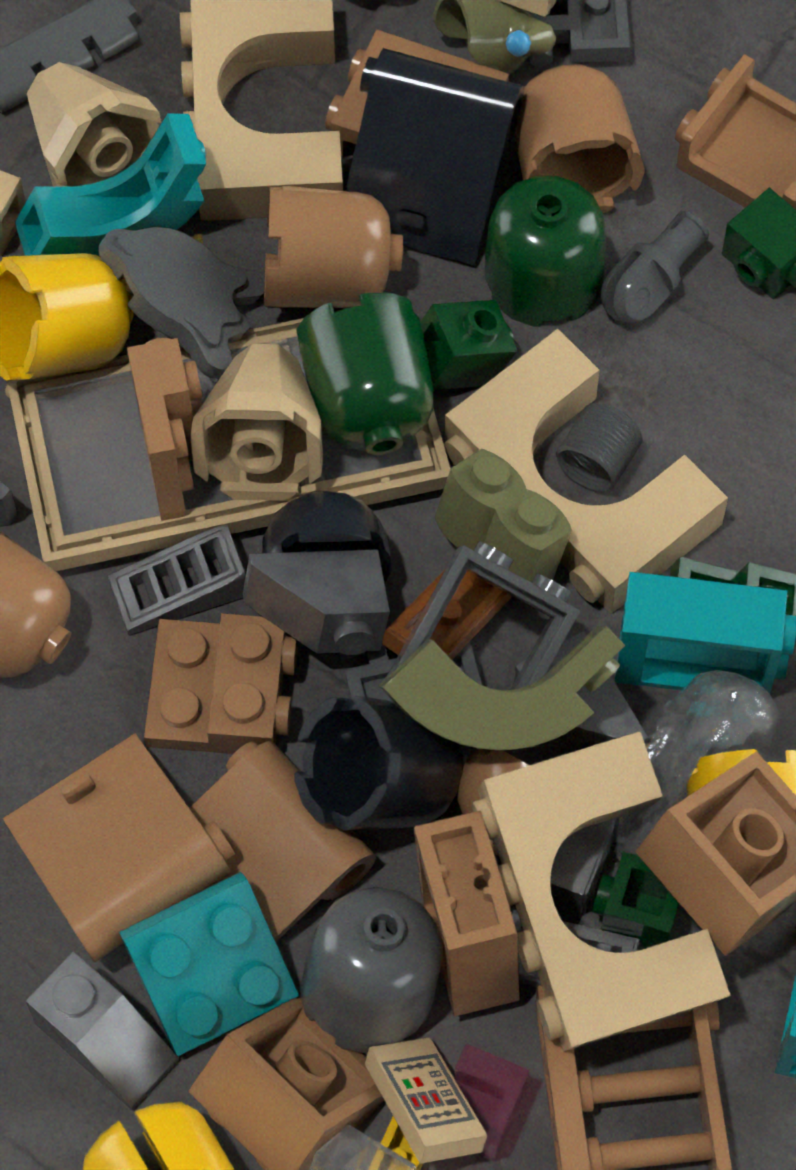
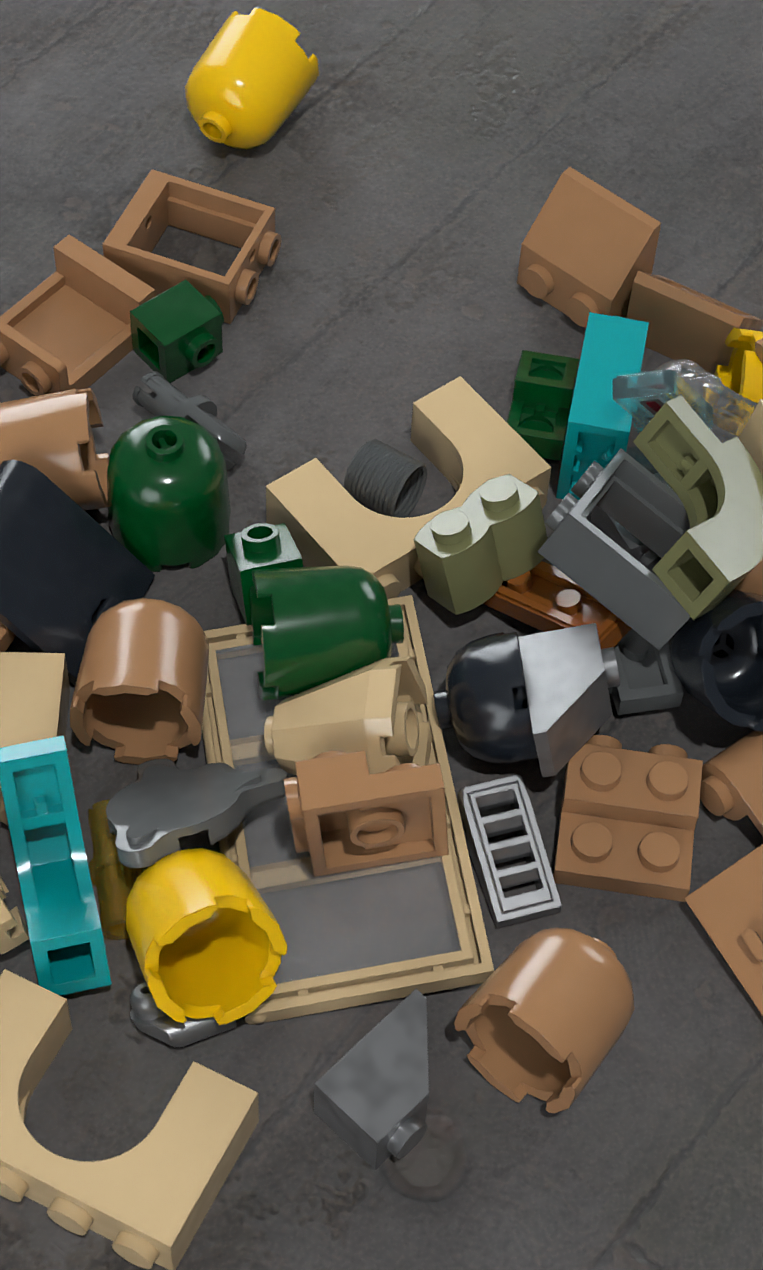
camera: 90 degrees left, 10 degrees down
none -> clear light blue tile [613,369,713,428]

